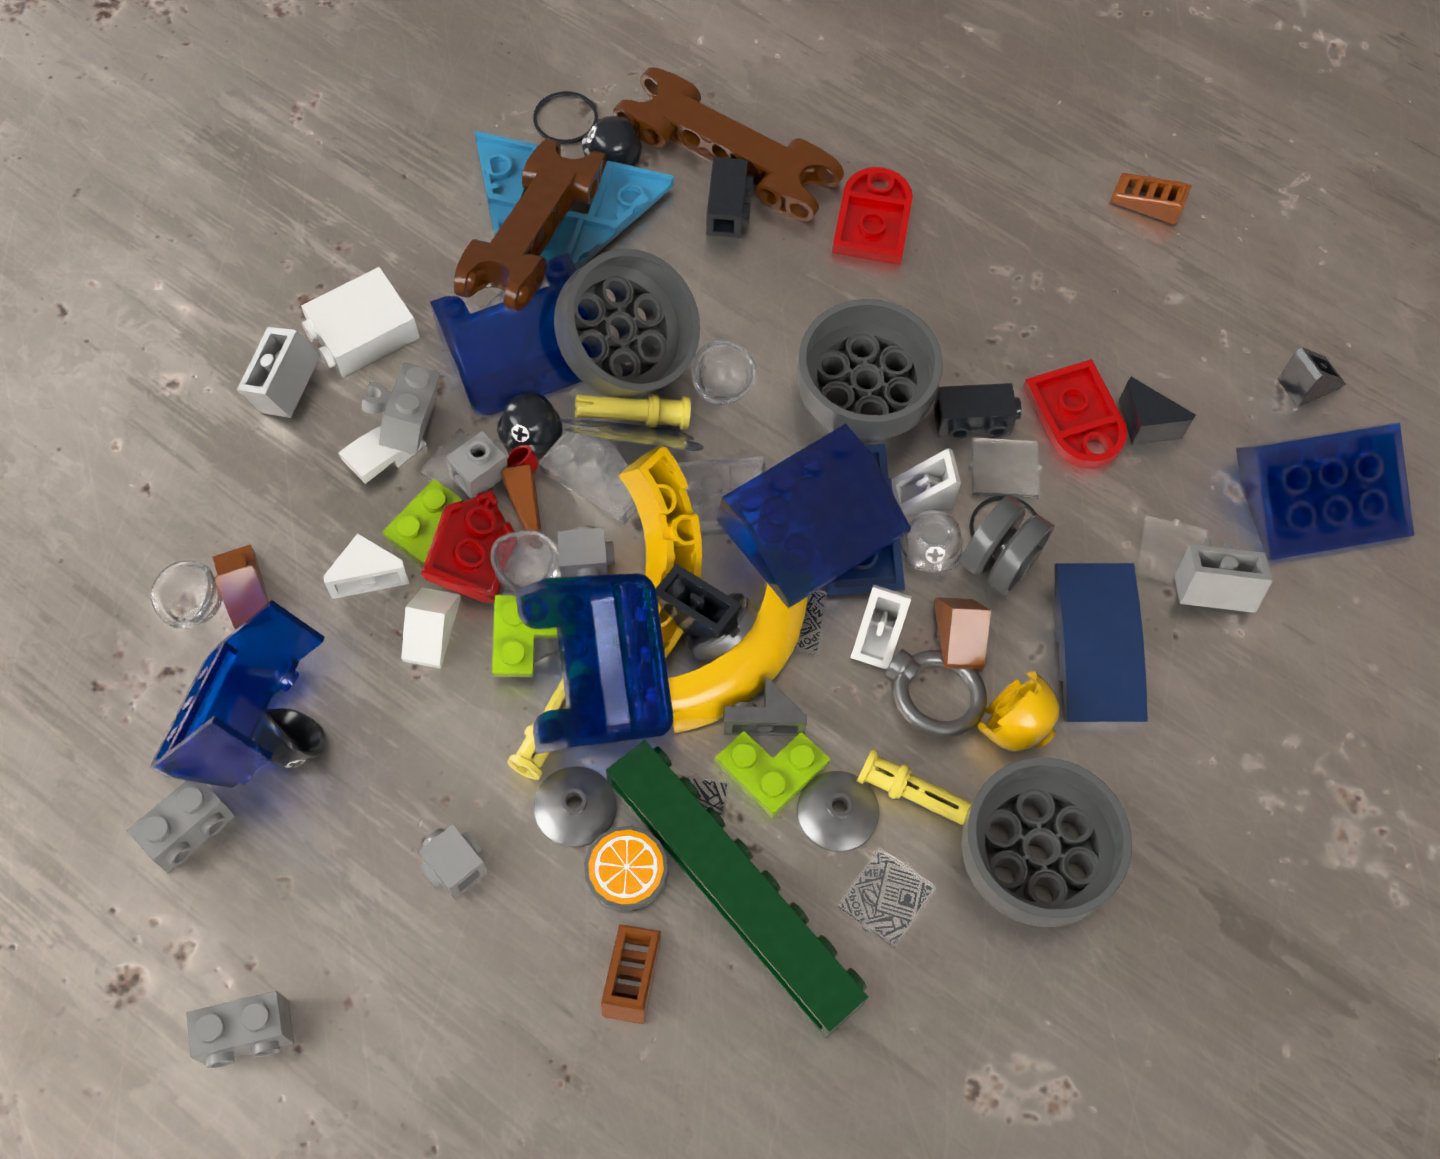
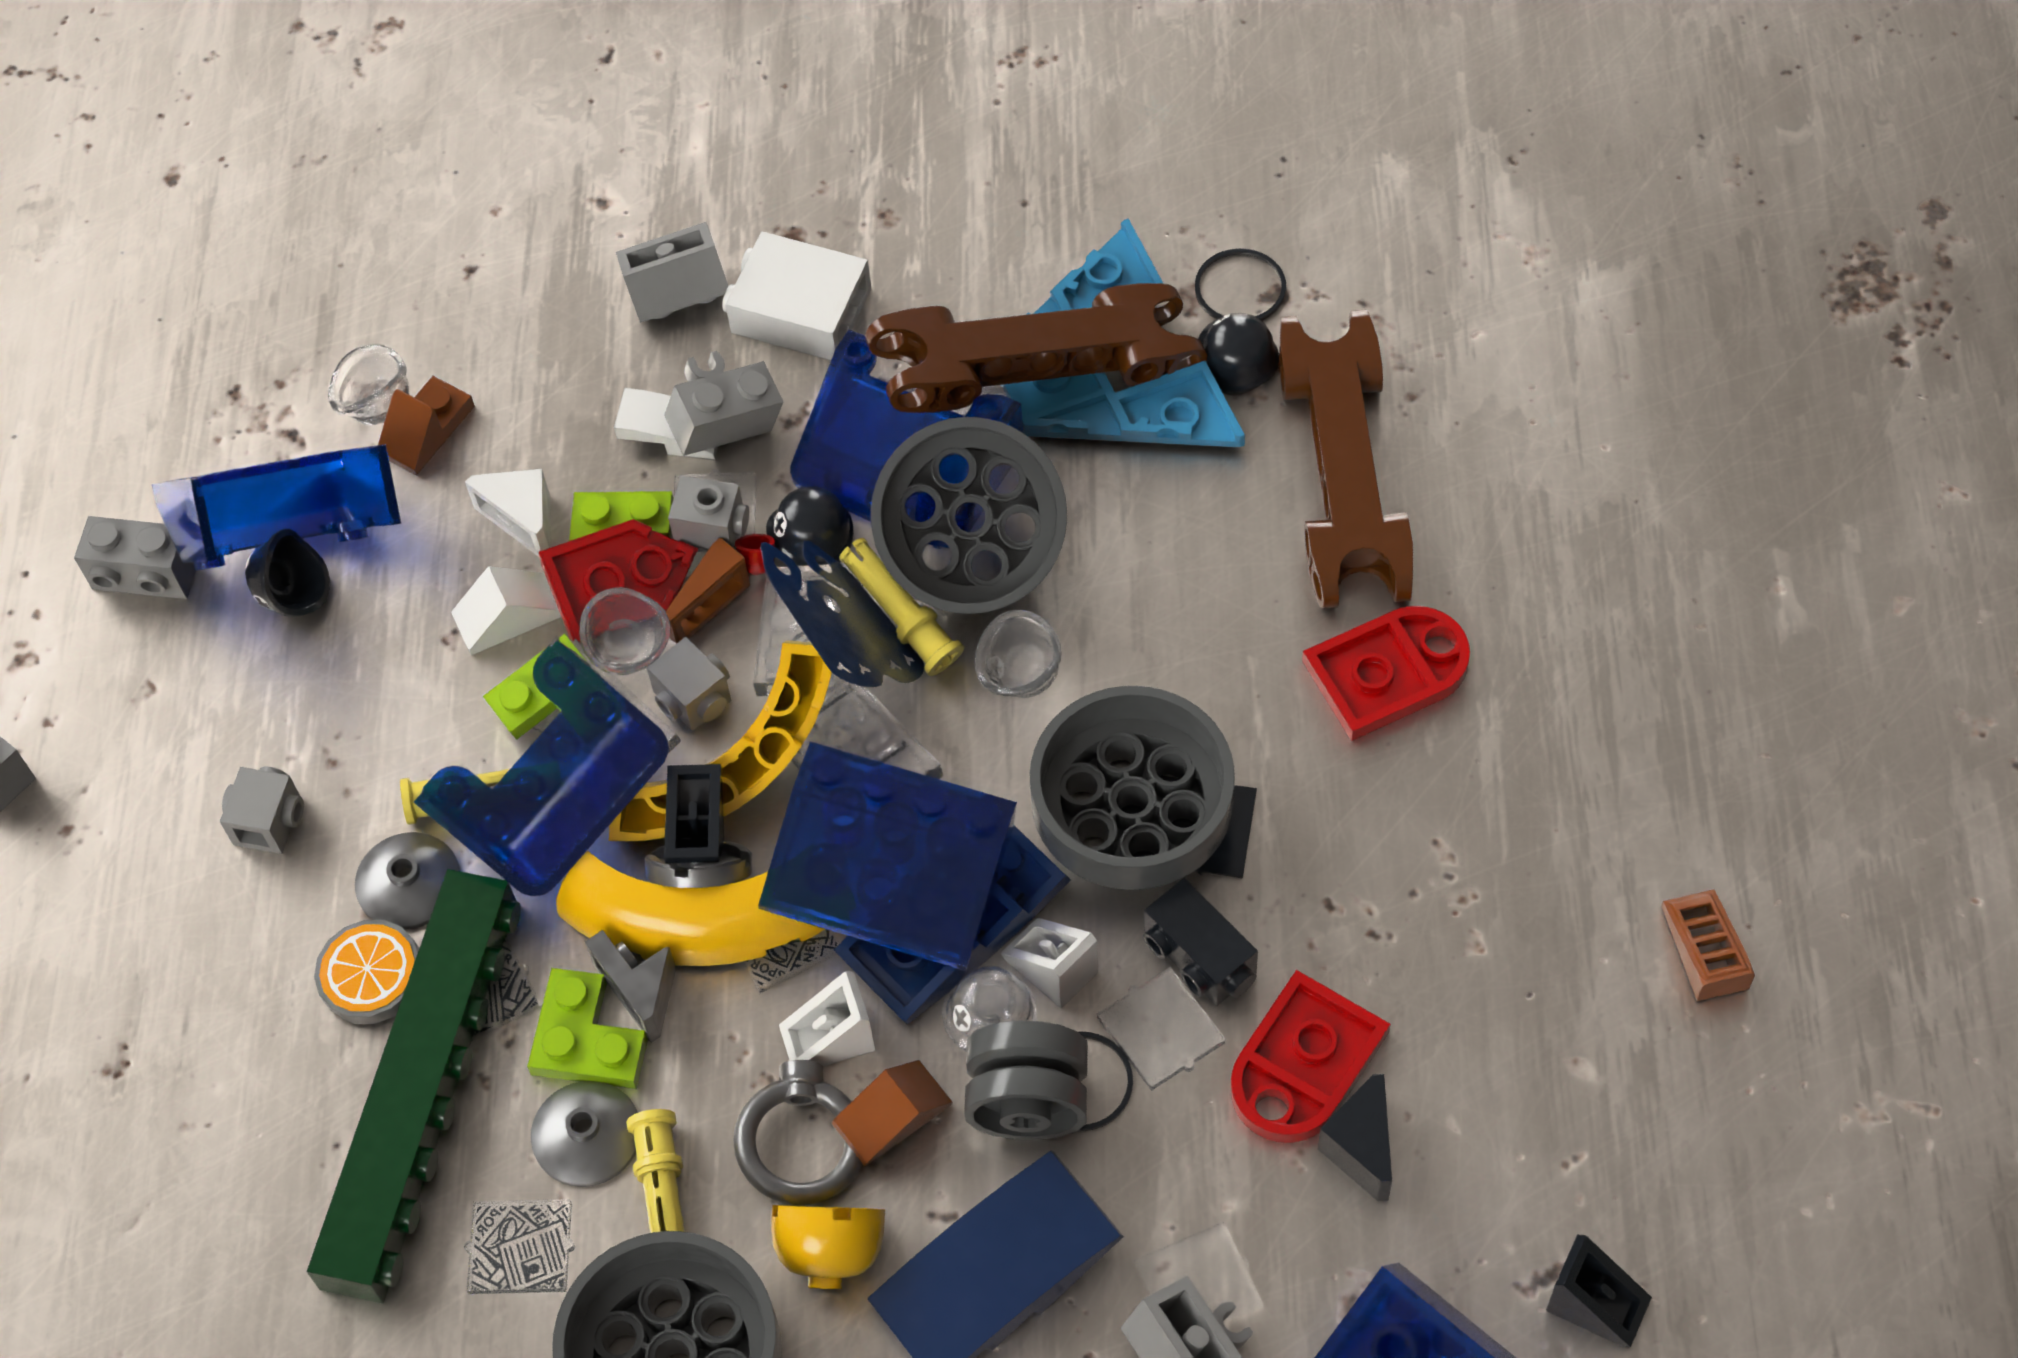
camera: 60 degrees right, 5 degrees down
dark orange slope [601,924,661,1024] -> none
black brick [706,157,754,238] -> none

